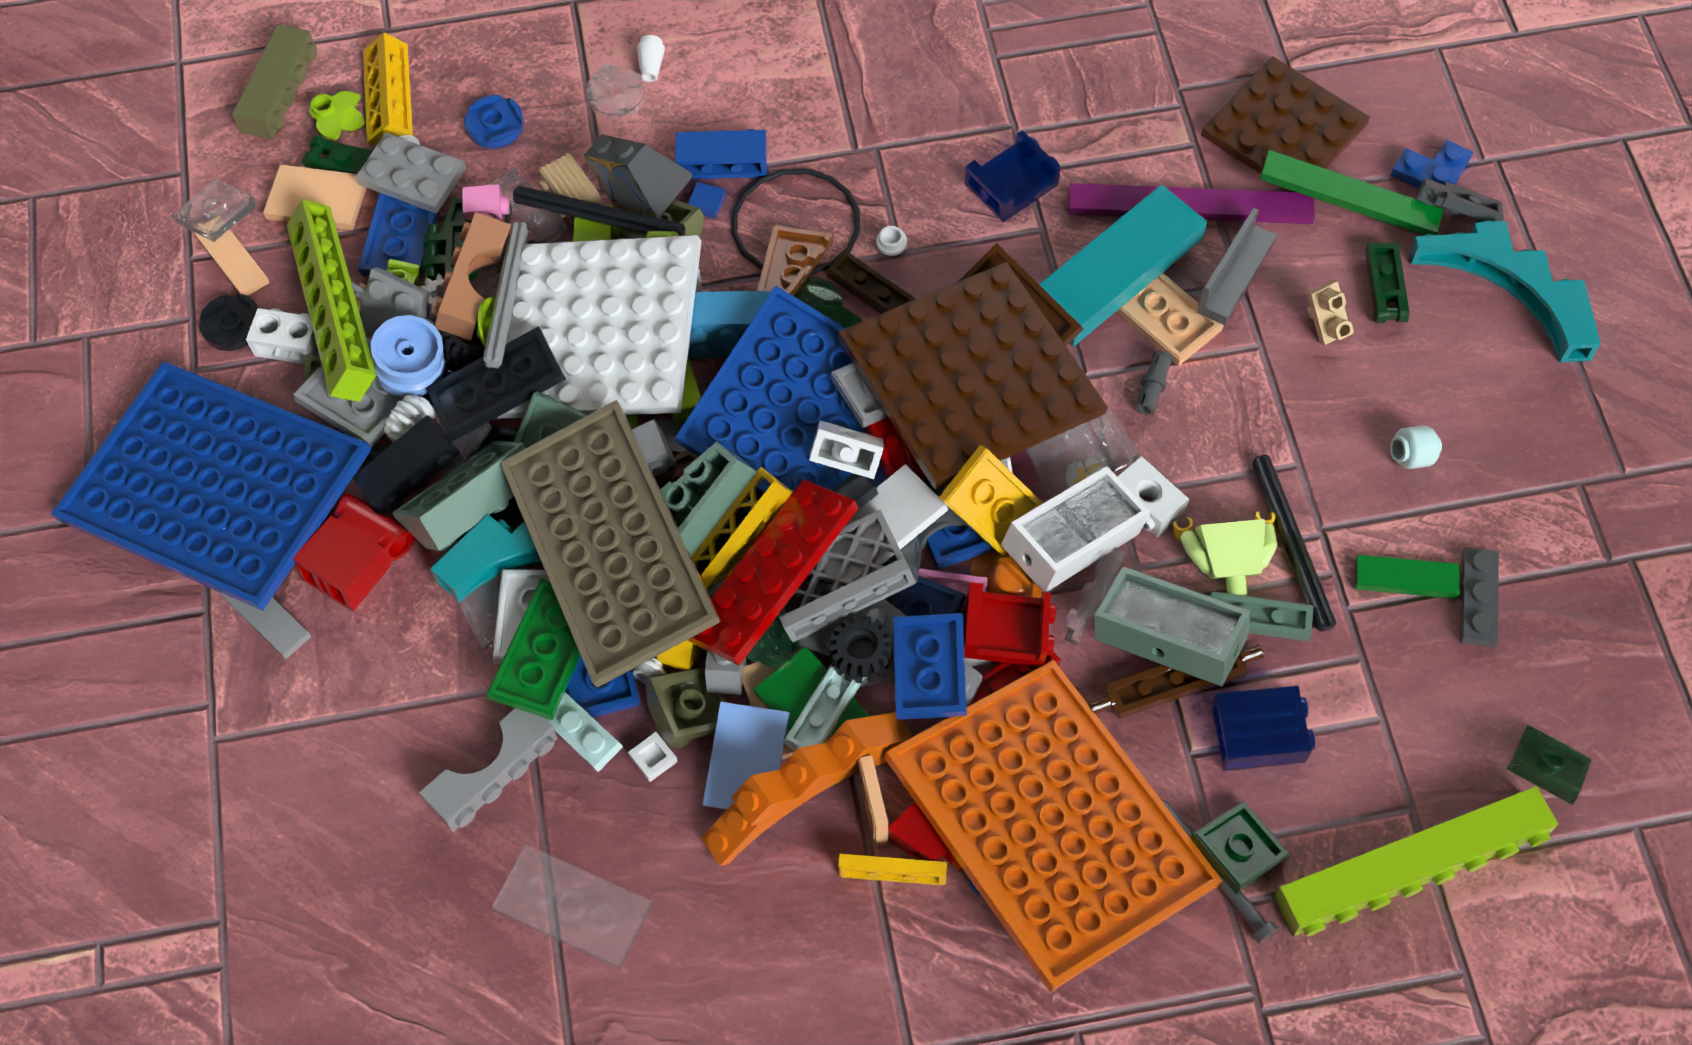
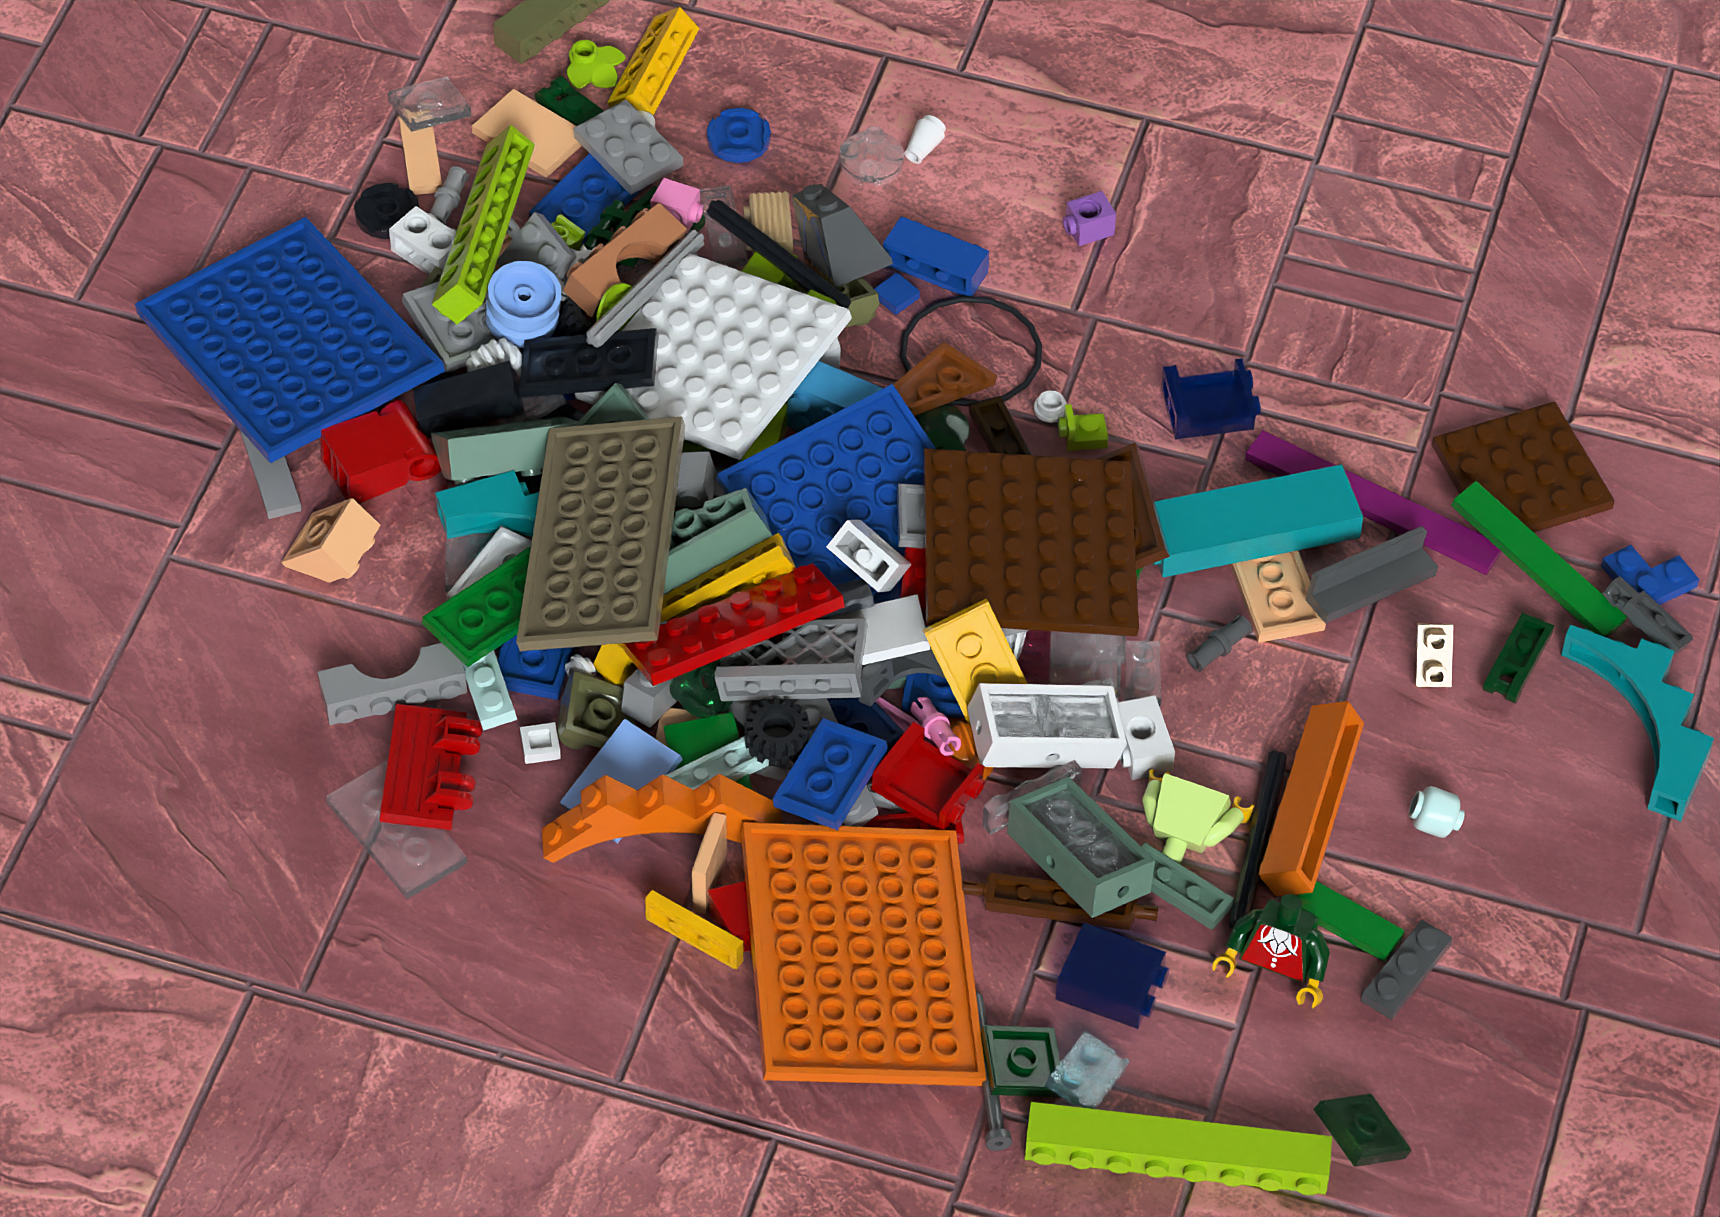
camera: 25 degrees right, 10 degrees down
none -> light nougat slope [281,498,381,583]
none -> red hinge [379,704,483,830]
none -> light grey pin [430,166,469,225]
none -> bright pink pin [910,697,961,756]
none -> clear light blue plate [1045,1031,1130,1109]
none -> lime bracket [1058,404,1108,451]
none -> medium lavender brick [1063,191,1116,246]
none -> torso [1212,894,1330,1008]
none -> orange brick [1259,701,1364,896]

